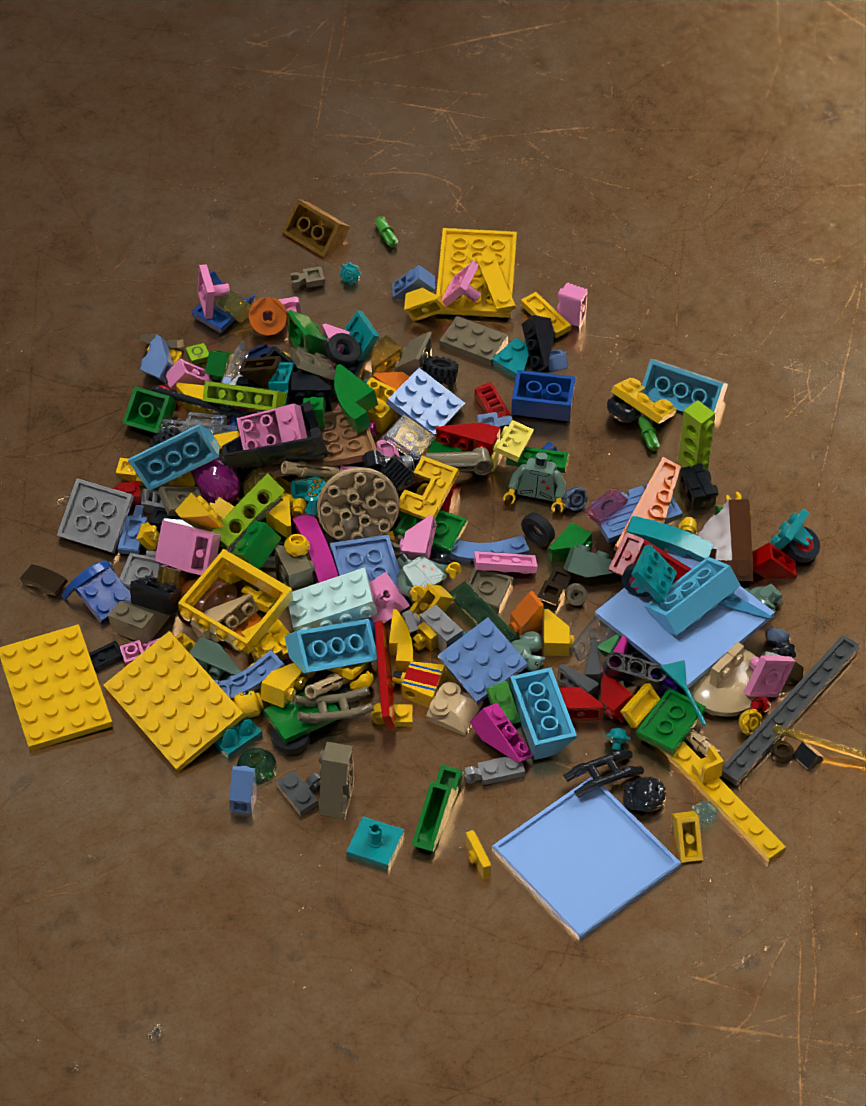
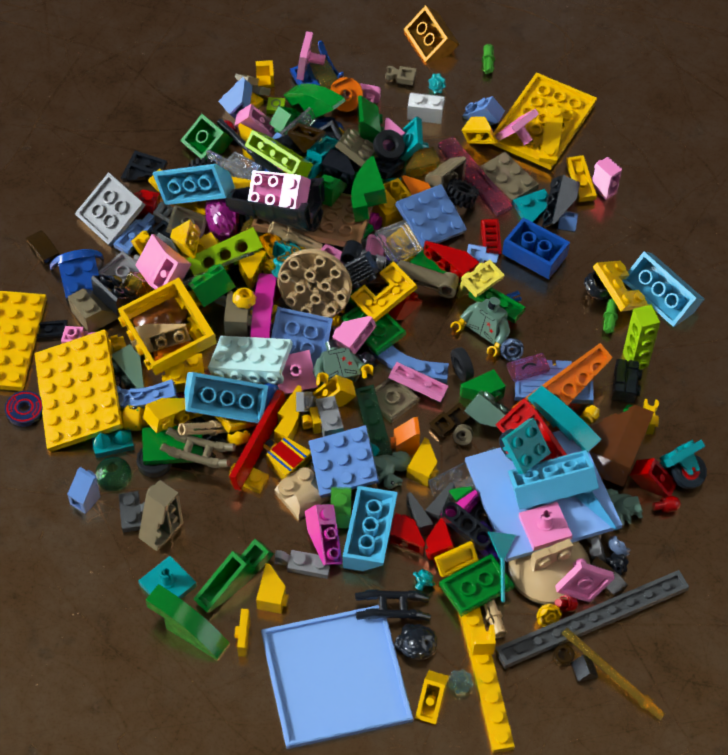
camera: 25 degrees right, 5 degrees up
none -> dark blue tile [5,391,43,427]
none -> black wing [121,150,168,182]
none -> green slope [146,584,230,660]
none -> yellow panel [256,60,274,88]
none -> yellow slope [256,563,289,614]
none -> green slope [284,83,346,120]
none -> white slope [407,93,445,124]
none -> clear pink plate [438,136,512,217]
none -> bright pink tile [519,501,573,551]
none -> light grey plate [586,534,606,563]
none -> red cylinder [652,496,681,513]

